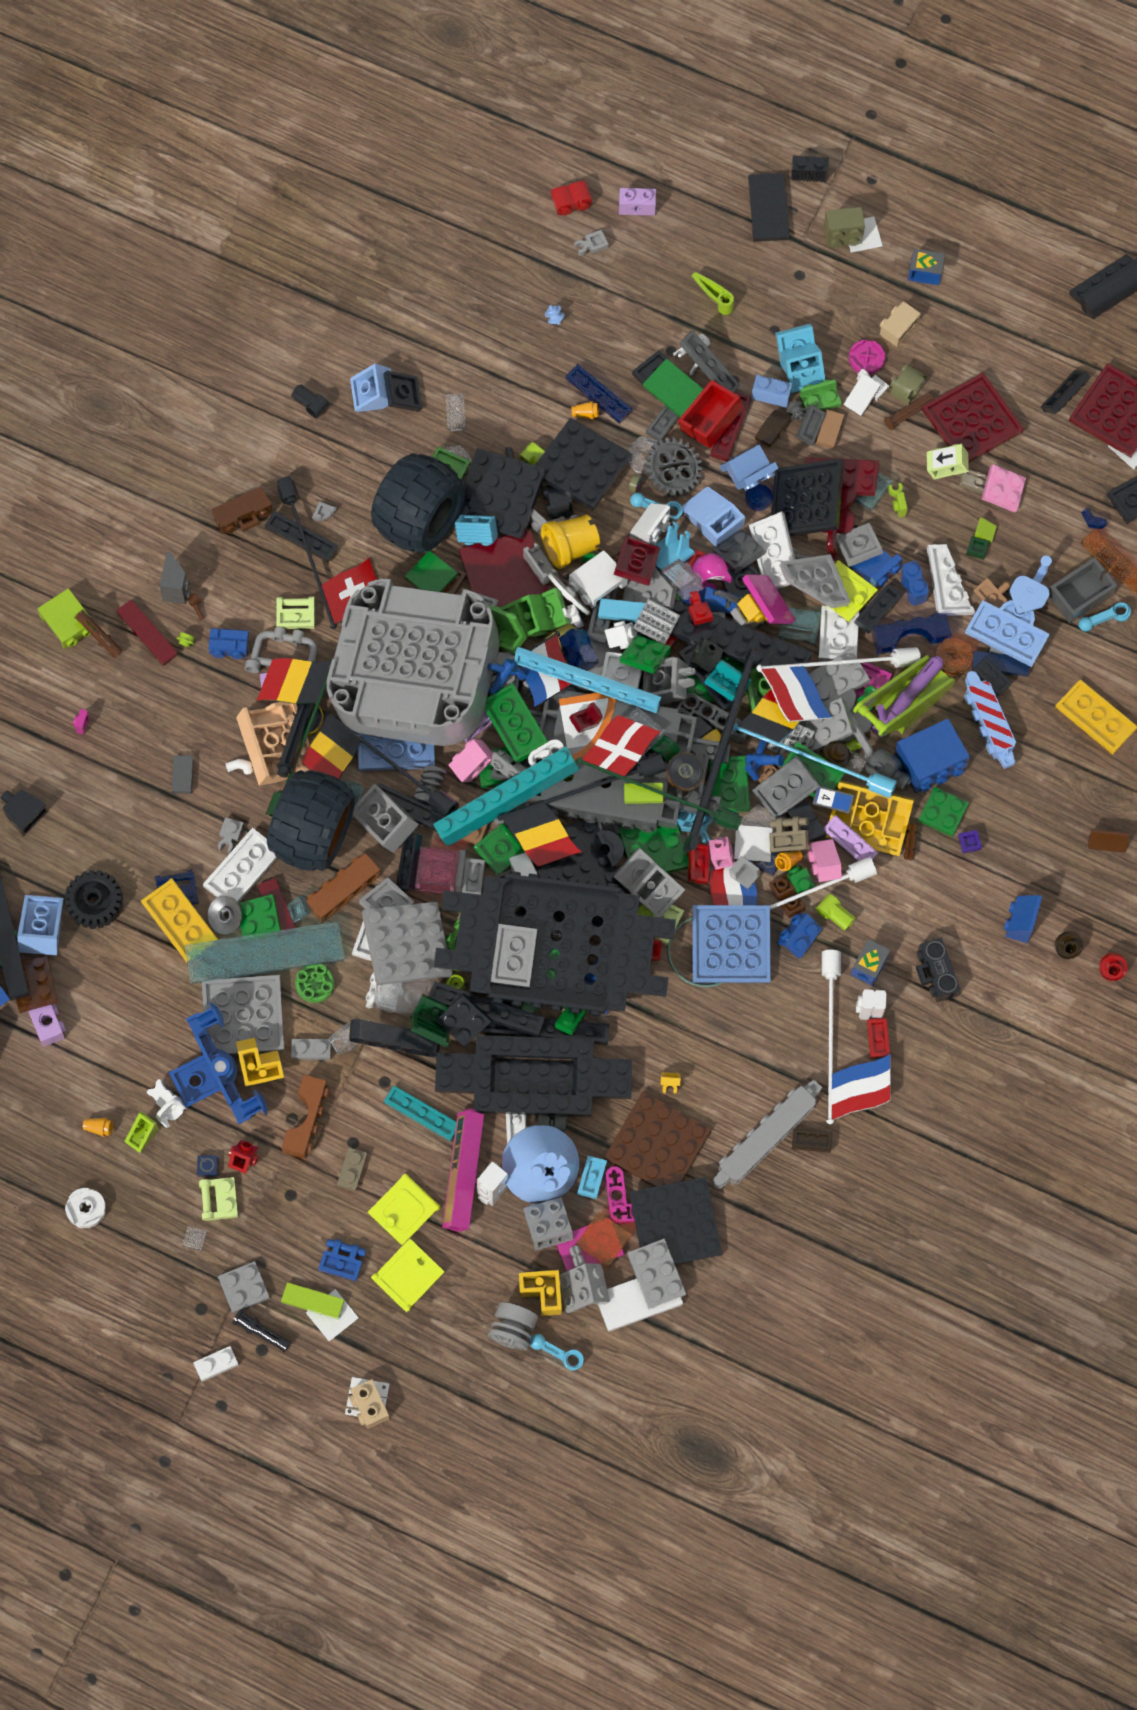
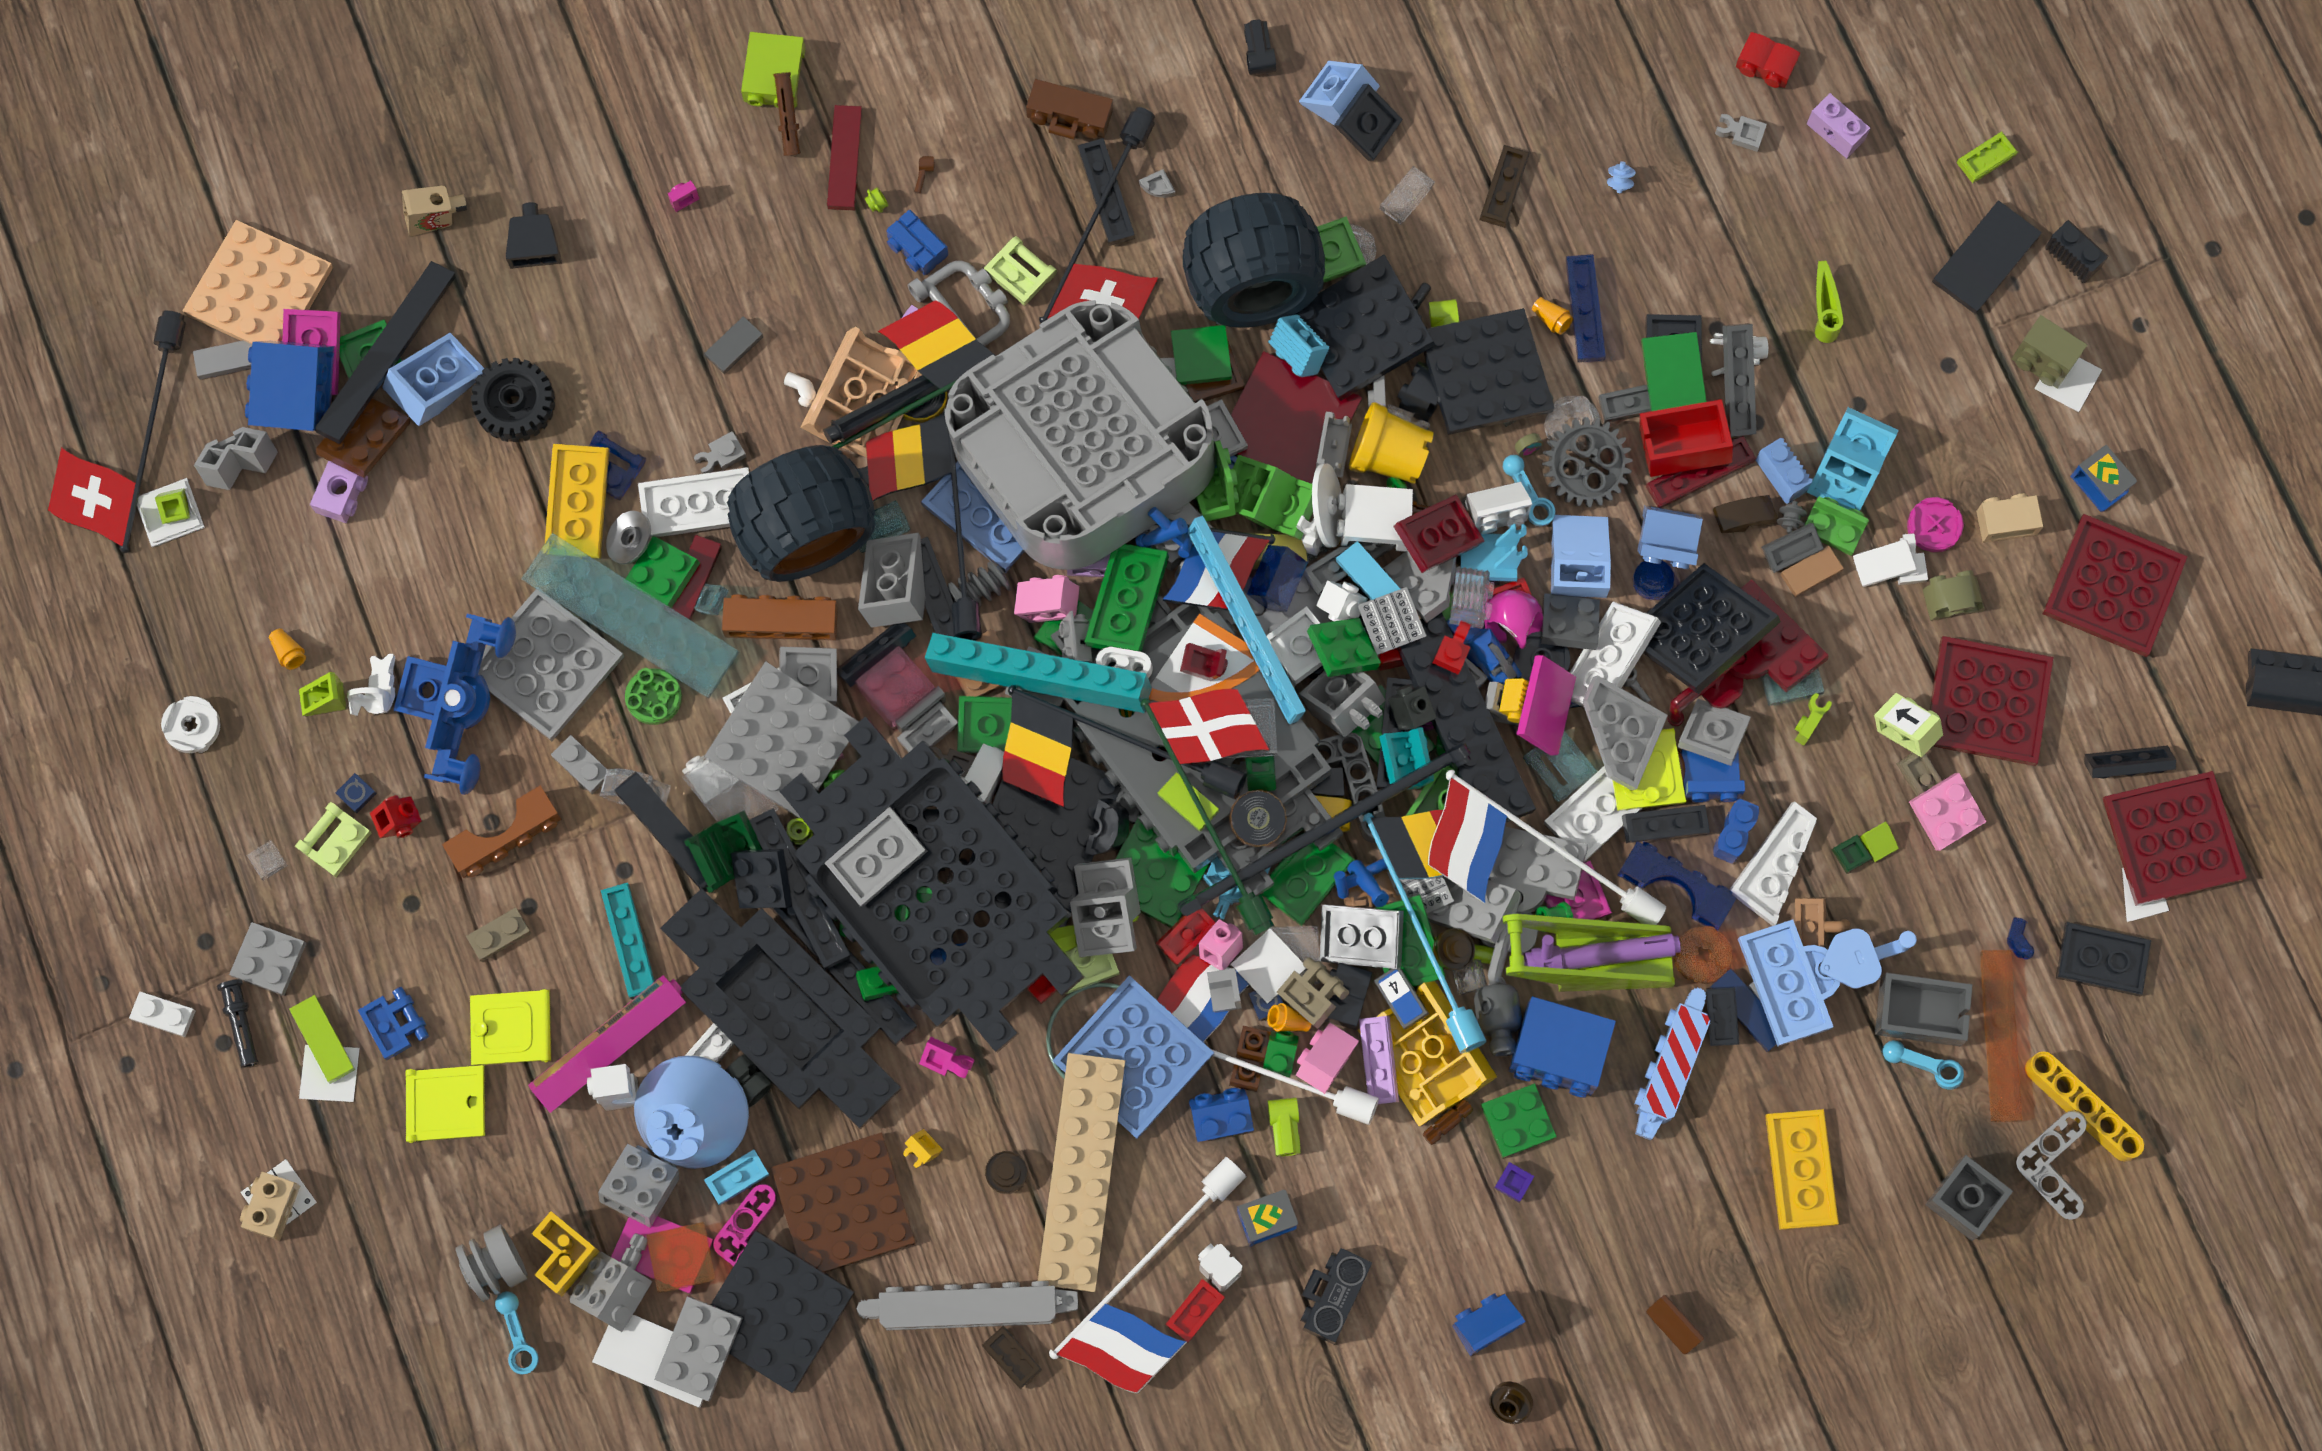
camera: 45 degrees right, 5 degrees up
dark grey slope [160,552,191,604] -> none
yellow brick [236,1037,284,1086] -> none
reddish brown axle [884,393,934,430] -> none
none -> dark pink plate [919,1037,975,1078]
none -> dark brown plate [985,1151,1028,1194]
none -> tan plate [1038,1053,1125,1292]
none -> dark brown tile [1479,145,1530,228]
none -> lime plate [1957,131,2018,184]
none -> dark red plate [2042,514,2188,657]

